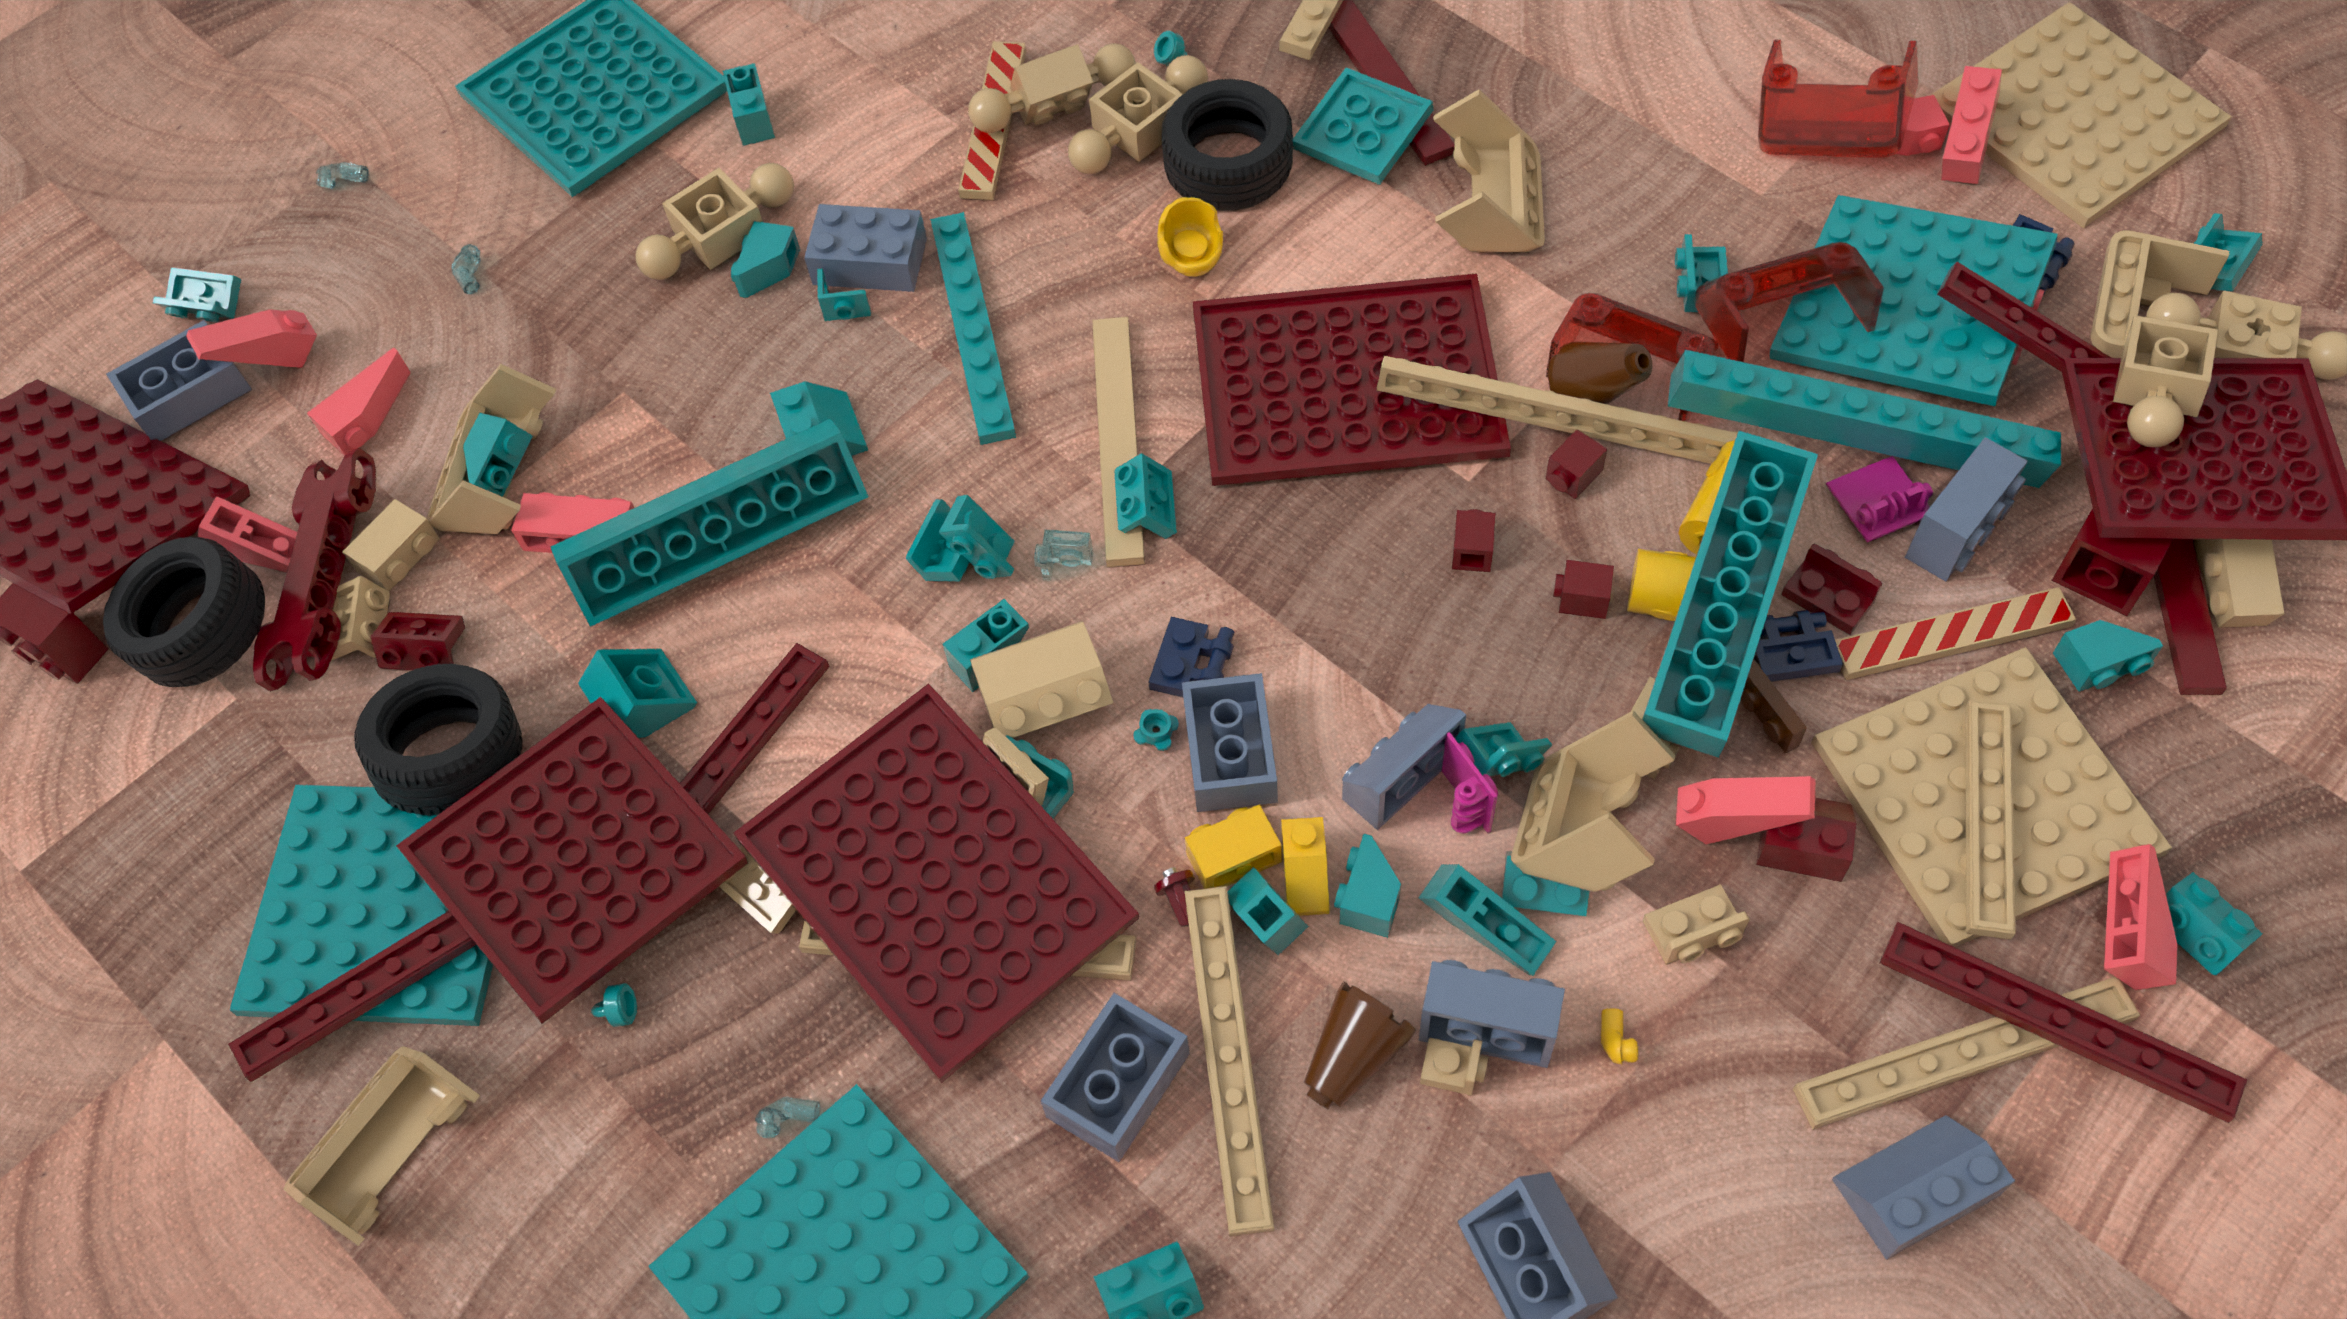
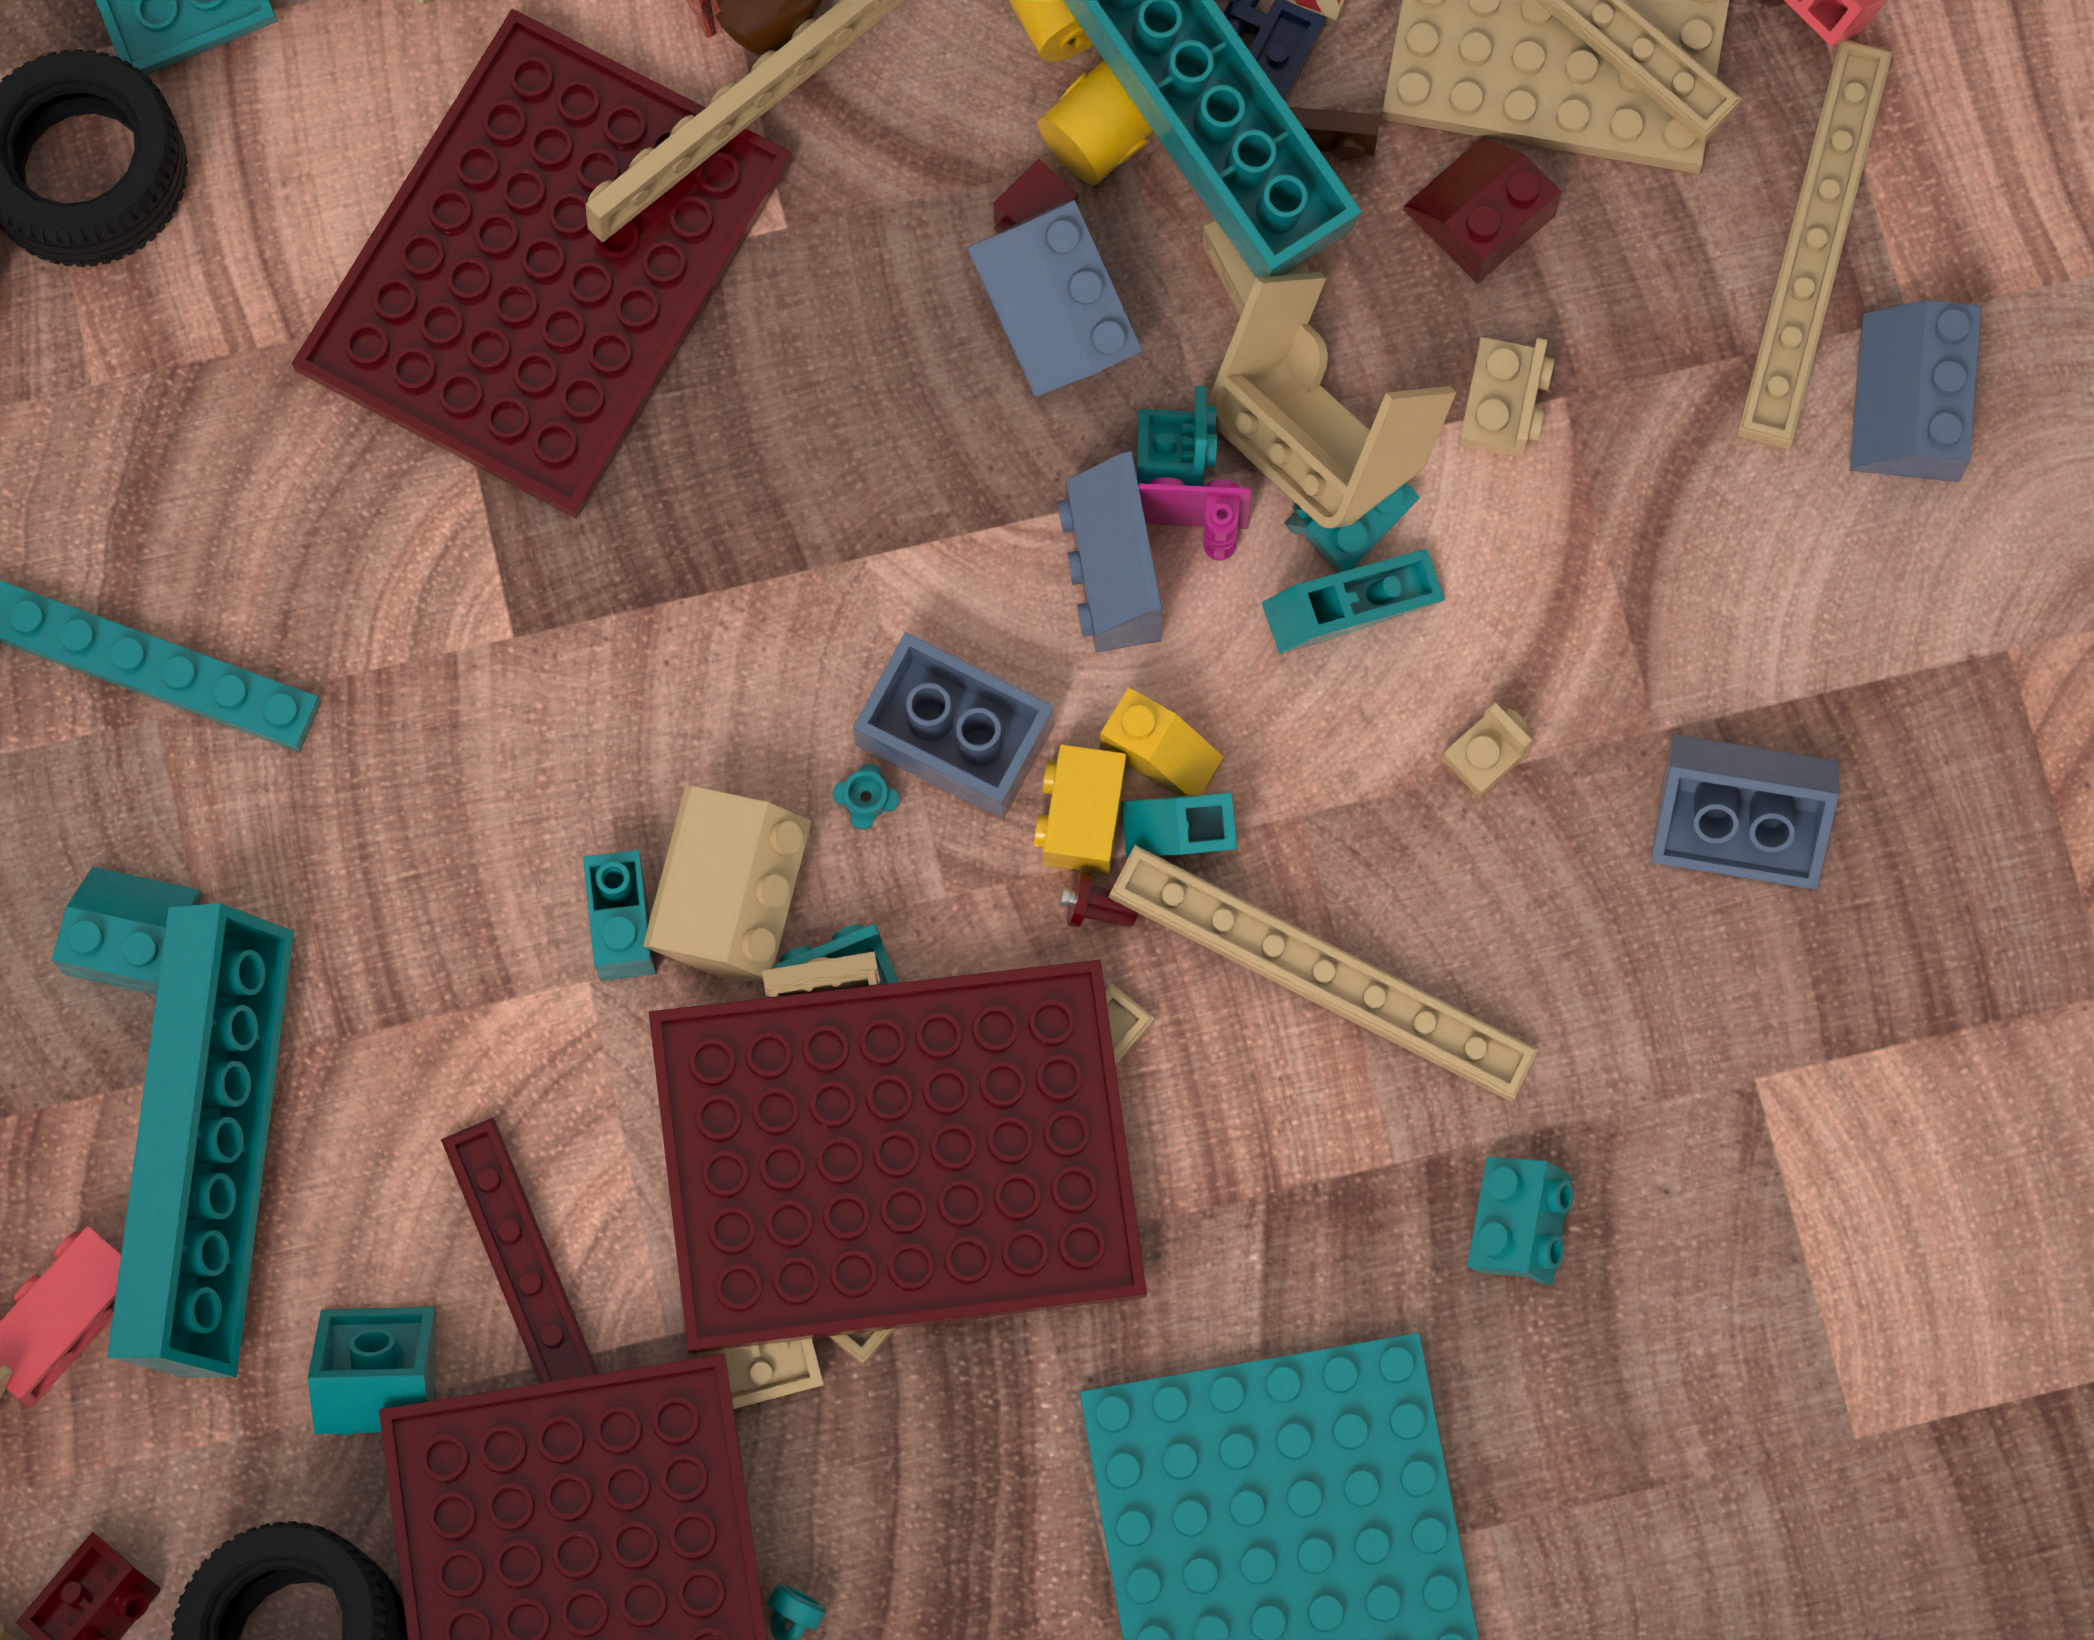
camera: 60 degrees left, 15 degrees up
clear light blue arm [755,1097,820,1138] -> none
teal bracket [906,499,969,582] -> none
teal bracket [939,495,1015,579] -> none
clear light blue bracket [1034,530,1094,581] -> none
sand blue brick [1041,993,1190,1162] -> none
tan tile [1092,317,1145,567] -> none
teal bracket [1114,453,1177,539] -> none
dark blue plate [1148,616,1235,697] -> none
yellow piece [1157,197,1223,277] -> none
reddish brown cone [1304,981,1416,1110] -> none
teal slope [1334,834,1401,938] -> none
sand blue brick [1418,960,1565,1068] -> none
dark red brick [1452,509,1496,572] -> none
dark red brick [1545,429,1608,499] -> none
yellow arm [1601,1008,1639,1065] -> none
coral slope [1676,776,1815,845] -> none
dark red tile [1879,922,2248,1123] -> none
none -> sand blue slope [966,200,1143,397]

